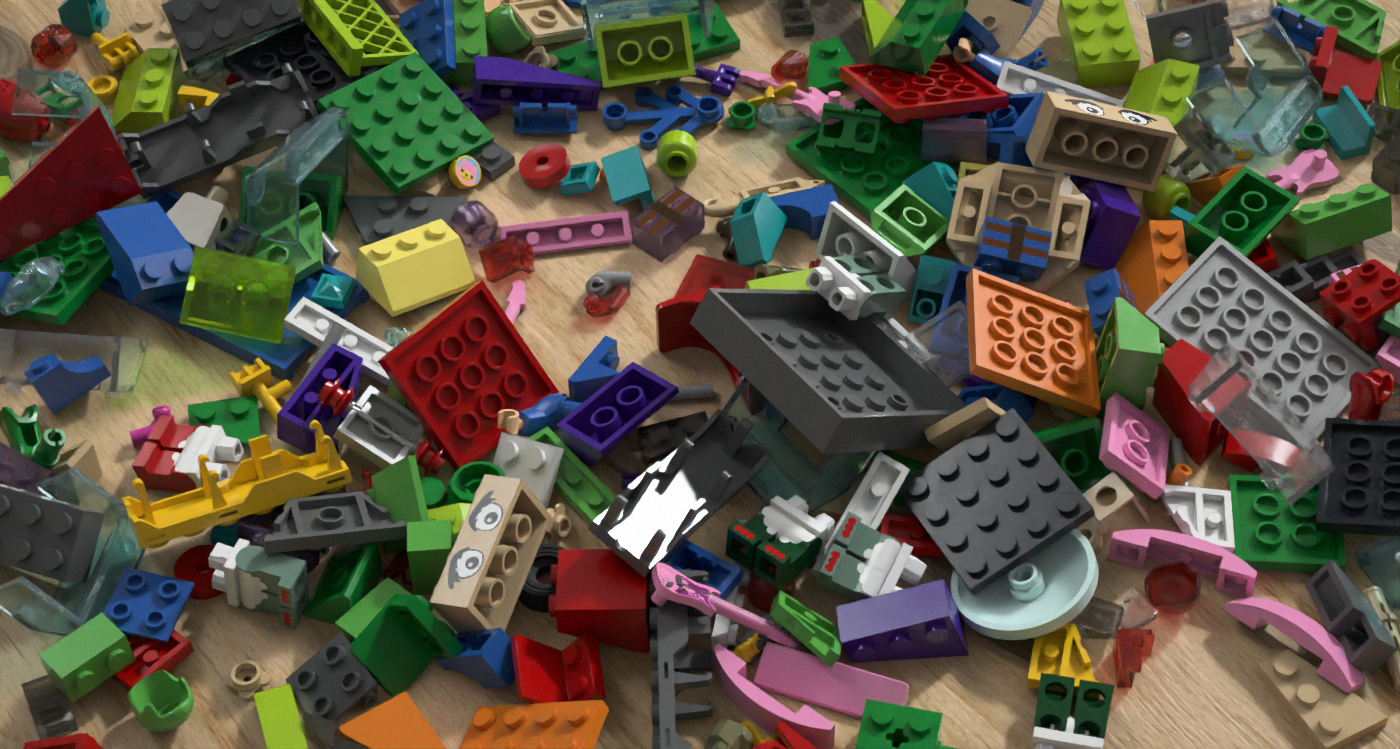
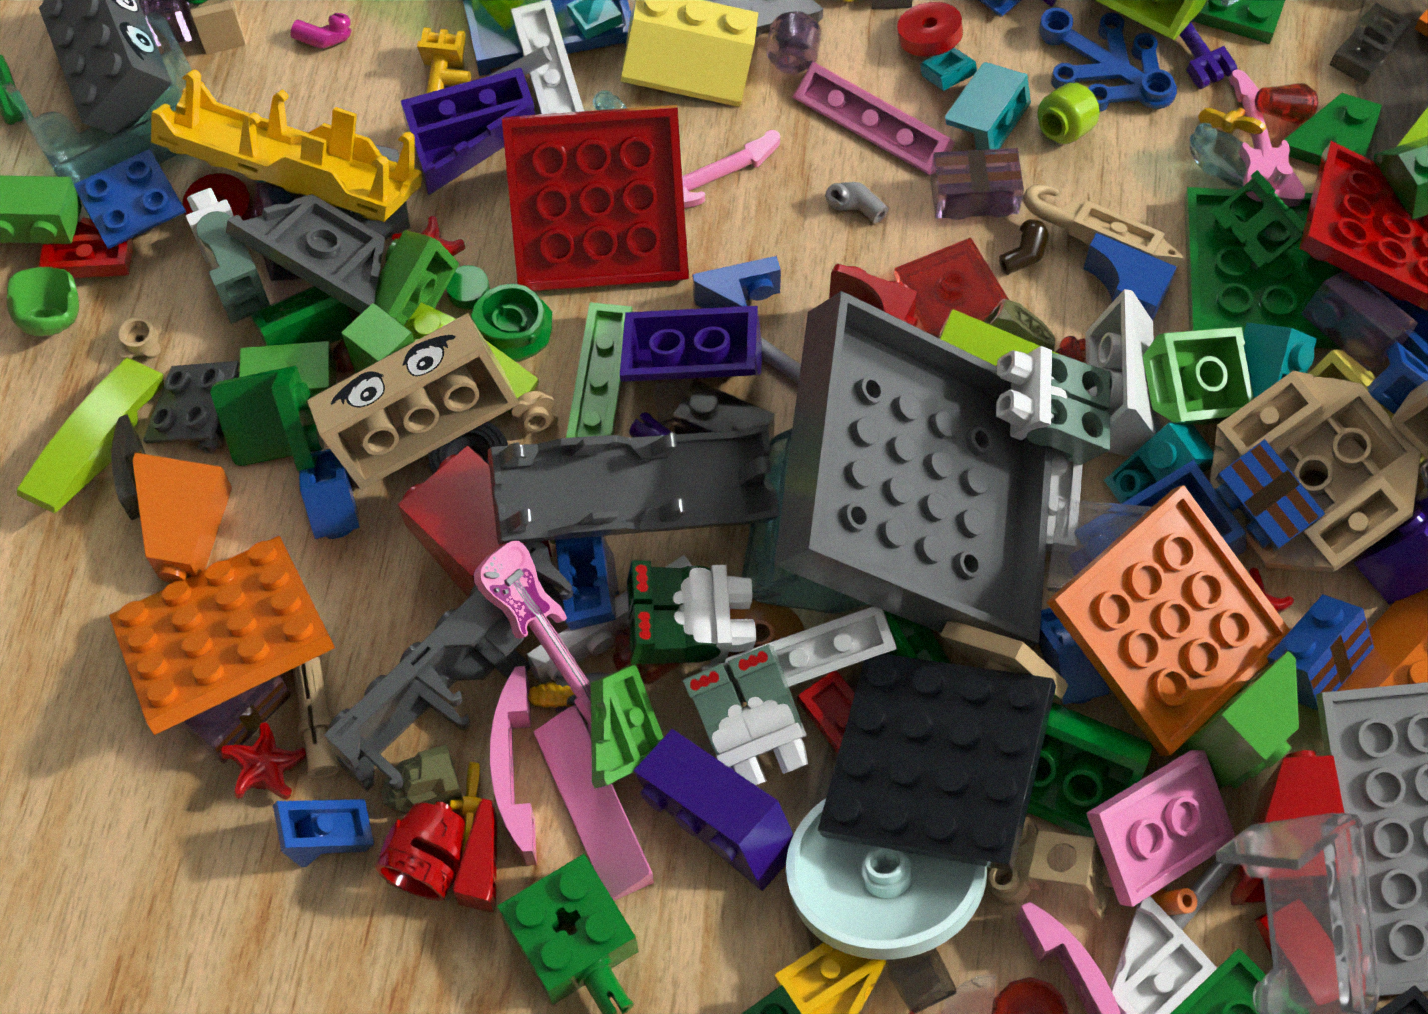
camera: 45 degrees right, 15 degrees up
hips [132,415,244,493] -> none
green wing [188,395,262,447] -> none
light grey plate [317,378,447,477] -> none
clear red bracket [479,235,535,283] -> none
white wing [493,432,564,509] -> none
blue arm [498,393,582,437] -> none
red bracket [511,631,606,704] -> none
clear red arm [583,284,631,318] -> none
green plate [726,101,759,130] -> none
teal slope [730,191,788,272] -> none

